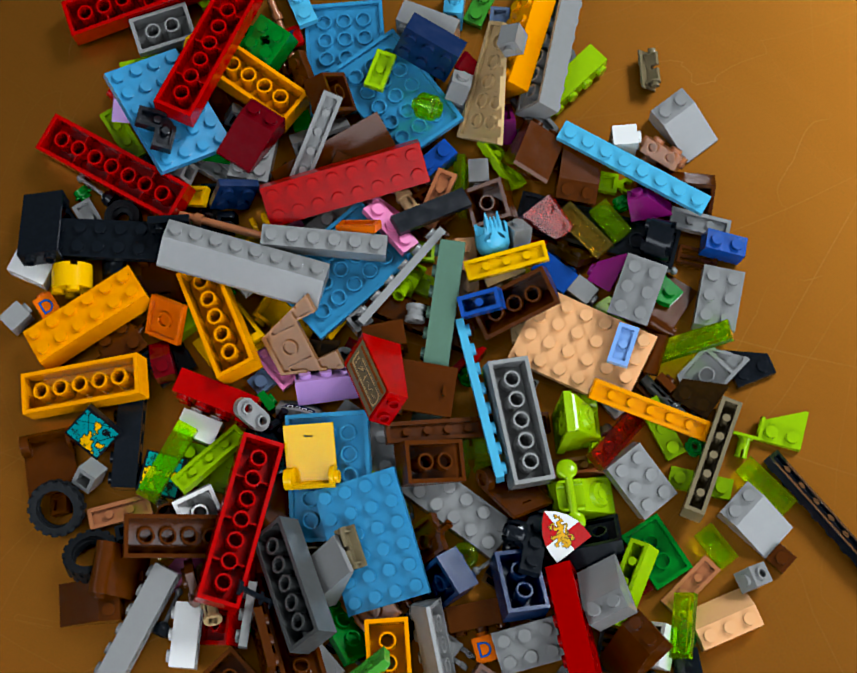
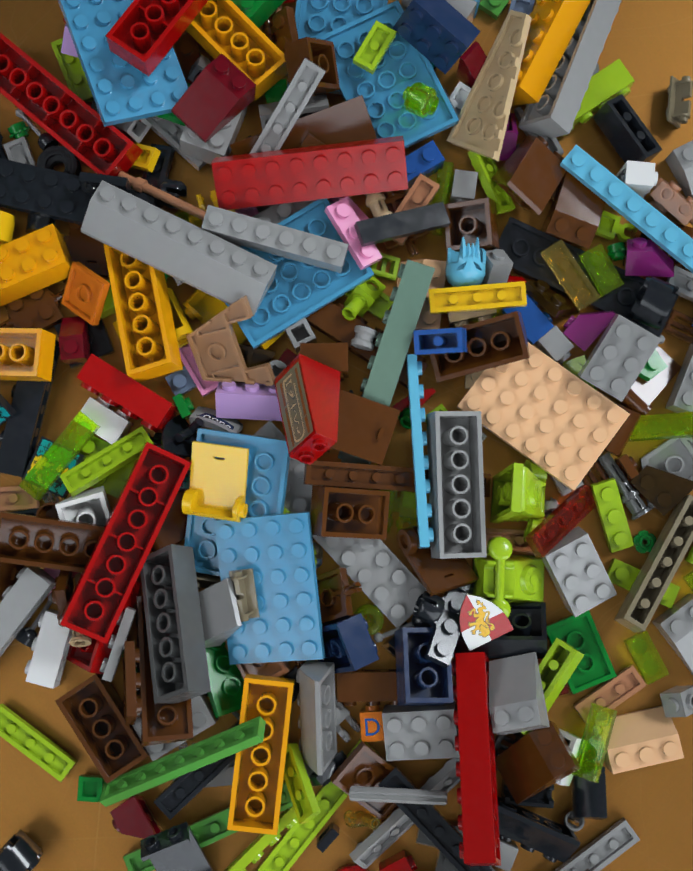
camera: 10 degrees right, 10 degrees up
black plate [134,105,176,154] -> none
dark blue plate [209,179,259,210] -> none
light grey plate [233,397,270,431] -> none
black piece [235,579,274,610] -> none
orange tile [335,220,382,233] -> none
light grey plate [356,227,446,326] -> none
light grey brick [444,69,473,105] -> none
light grey brick [497,22,528,57] -> none
clear red wing [519,194,575,240] -> none
light orange tile [587,378,712,442] -> none
light blue plate [607,322,640,369] -> none
none -> black brick [593,94,662,163]

